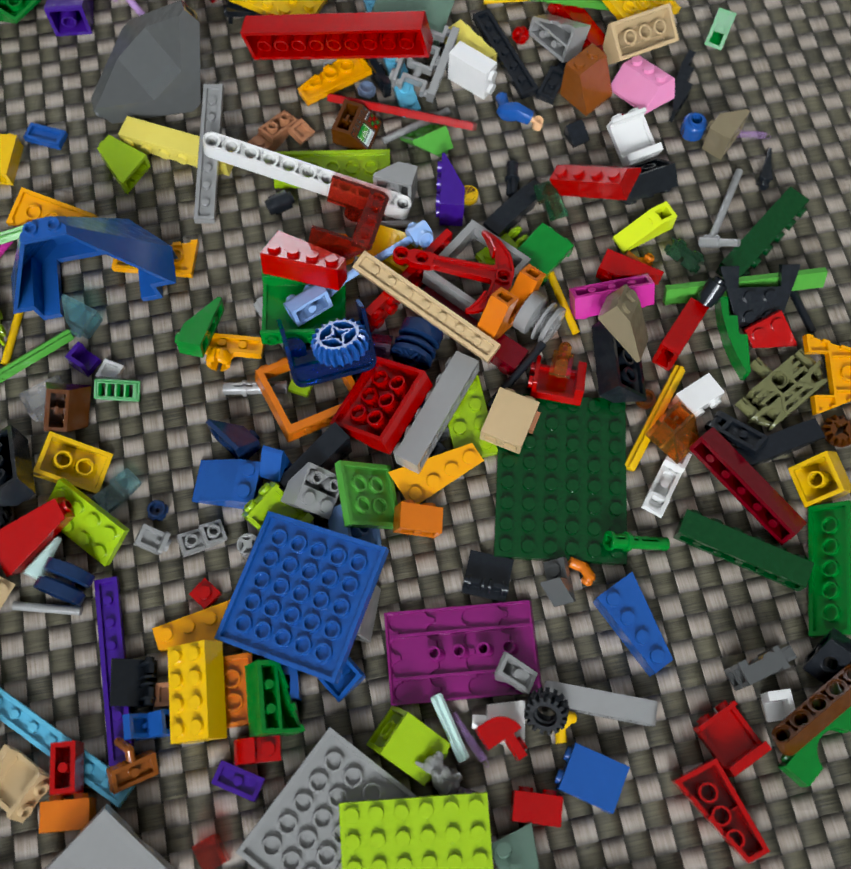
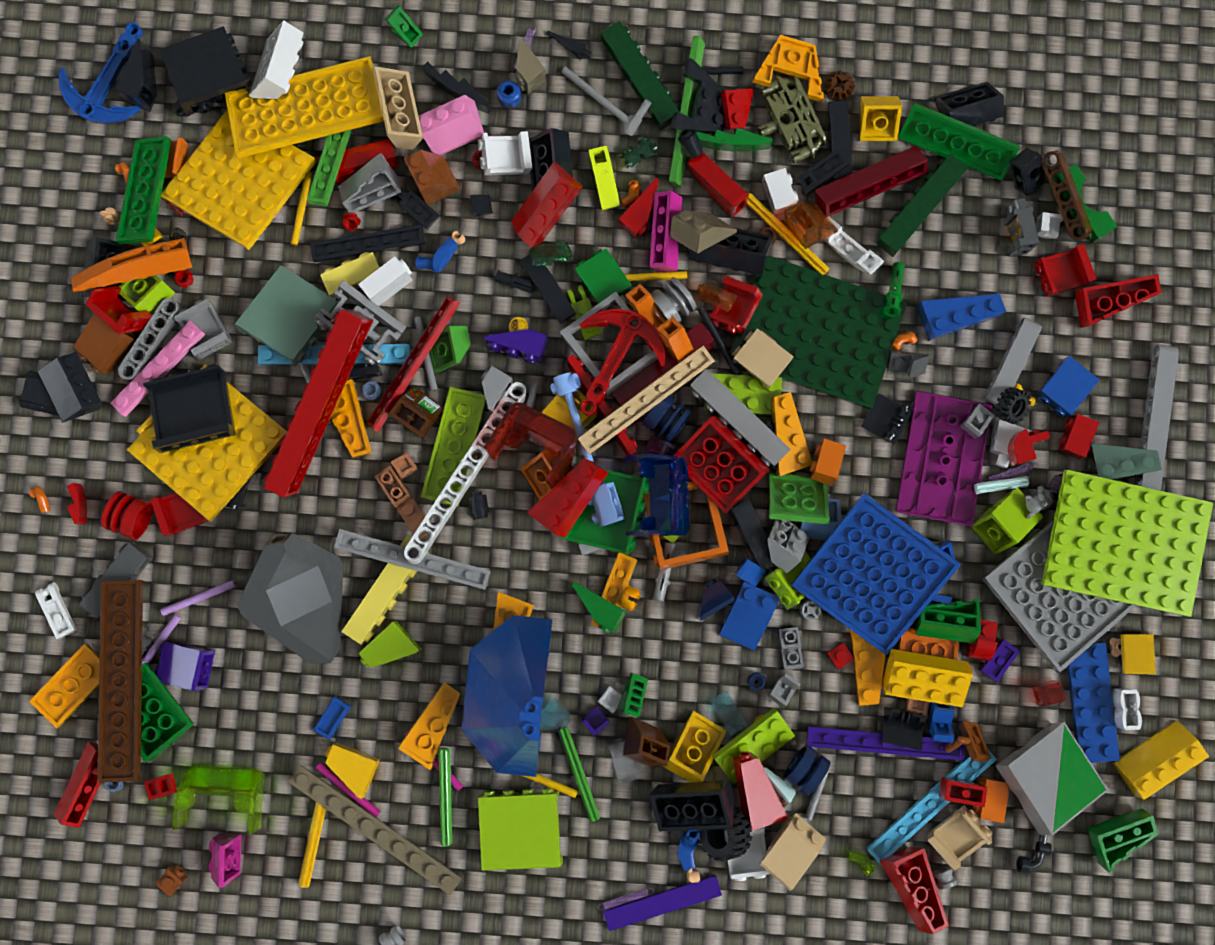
camera: 70 degrees left, 15 degrees up
blue gear [311,317,370,368] -> none

